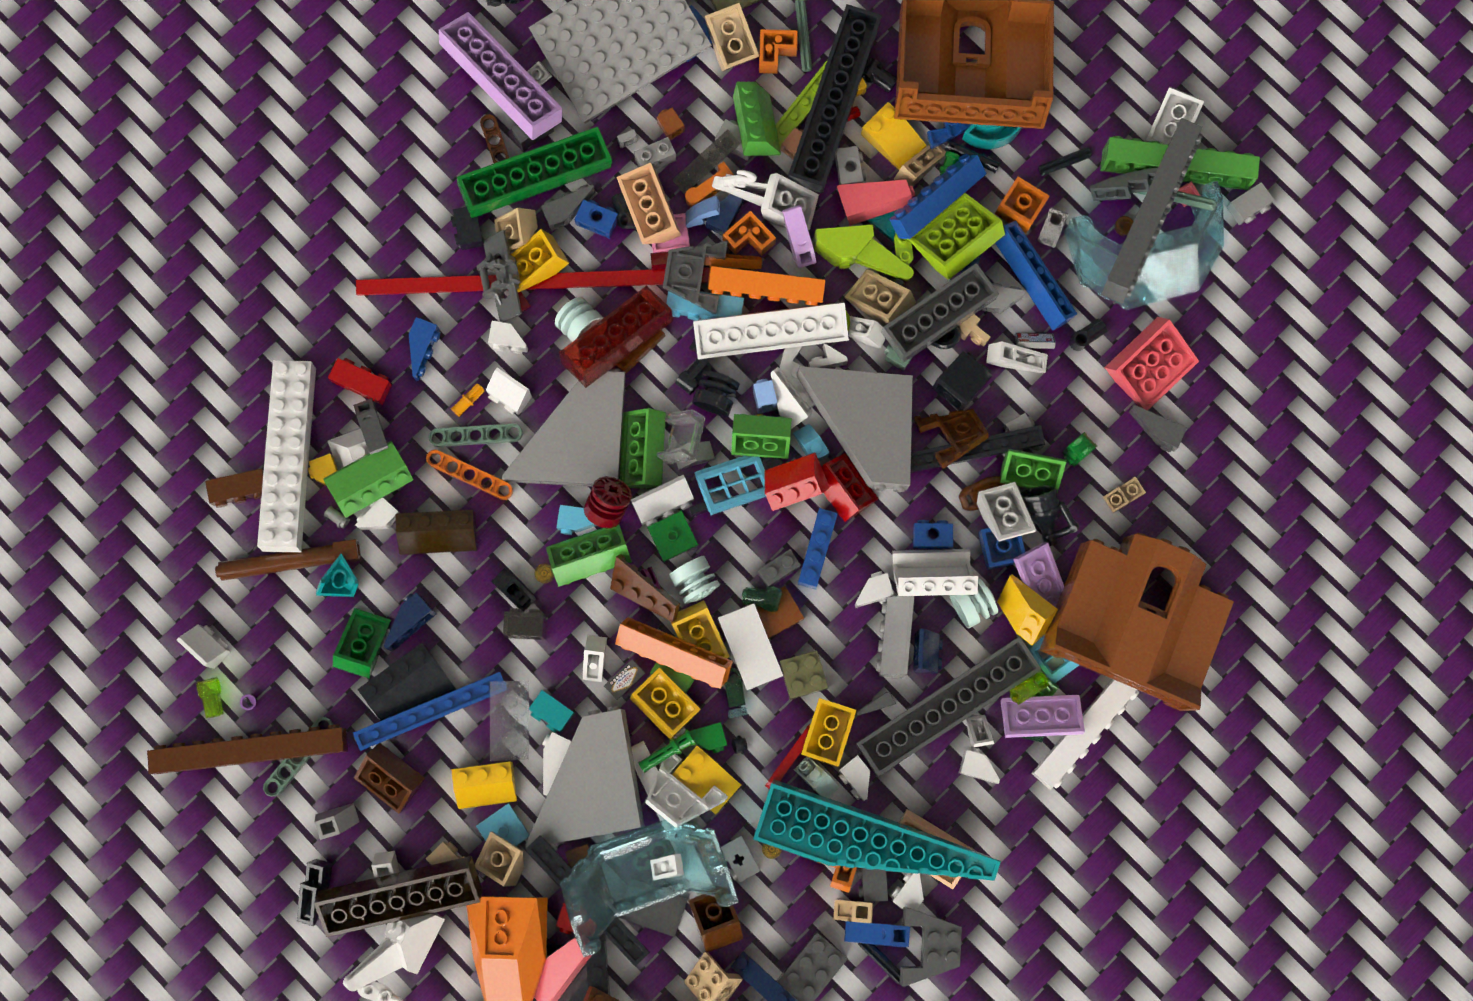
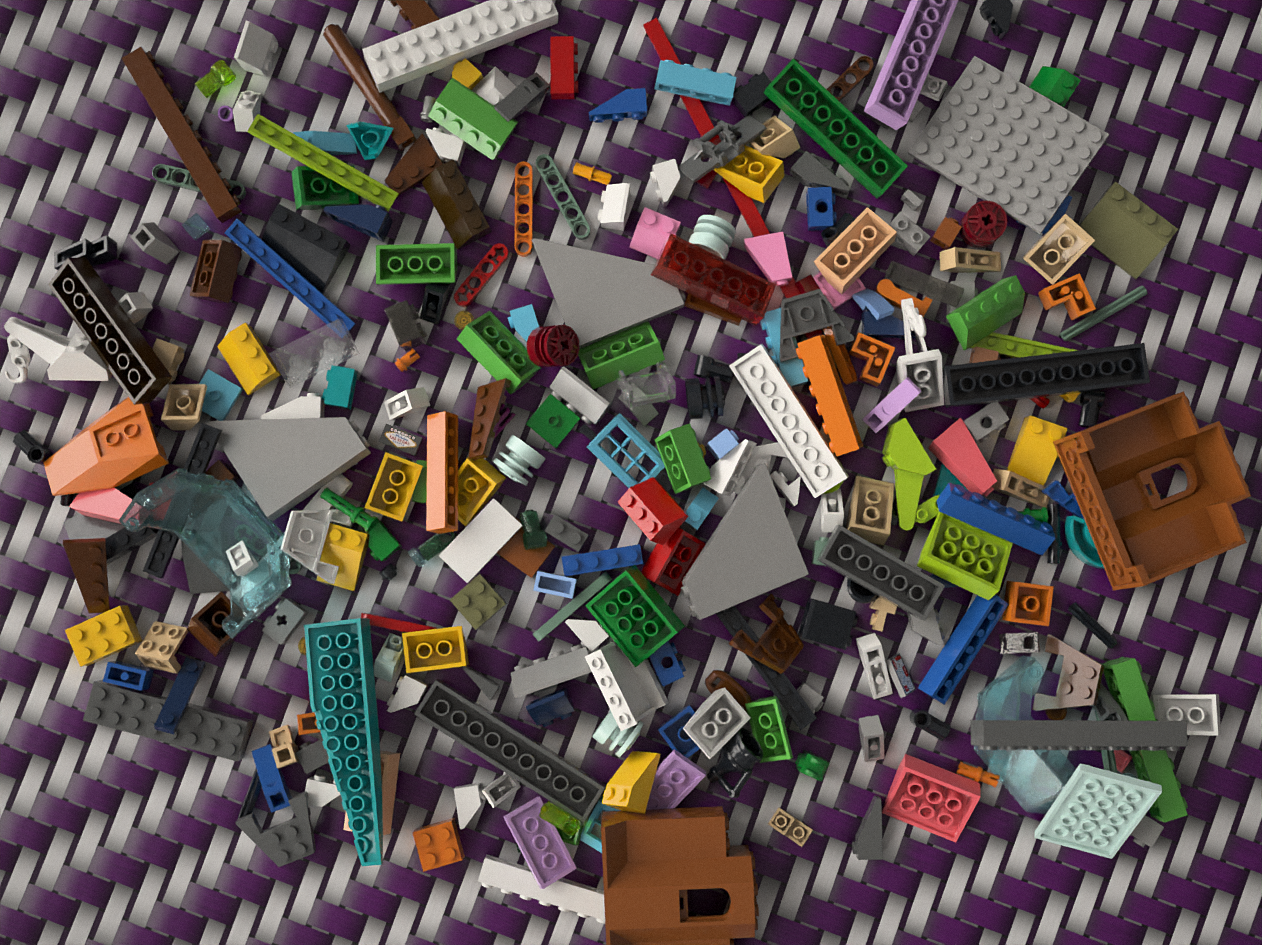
camera: 70 degrees right, 5 degrees up
none -> clear light blue tile [182,213,210,241]
none -> white slope [233,91,261,132]
none -> lime plate [248,114,398,212]
none -> medium azure slope [293,131,357,155]
none -> bright green slope [376,243,457,285]
none -> reddish brown wing [384,133,443,197]
none -> orange pin [395,348,420,372]
none -> orange brick [412,818,465,872]
none -> red beam [454,243,509,307]
none -> sand green beam [532,572,612,642]
none -> light blue brick [533,571,577,599]
none -> green slope [585,565,685,667]
none -> bright pink slope [629,207,681,262]
none -> medium azure brick [654,60,736,106]
none -> bright pink slope [743,232,792,286]
none -> light grey slope [859,715,885,762]
none -> tan slope [940,247,1001,273]
none -> orange pin [957,762,1000,788]
none -> dark red wheel [960,200,1007,248]
none -> wing [1032,634,1104,711]
none -> light aqua plate [1035,763,1162,859]

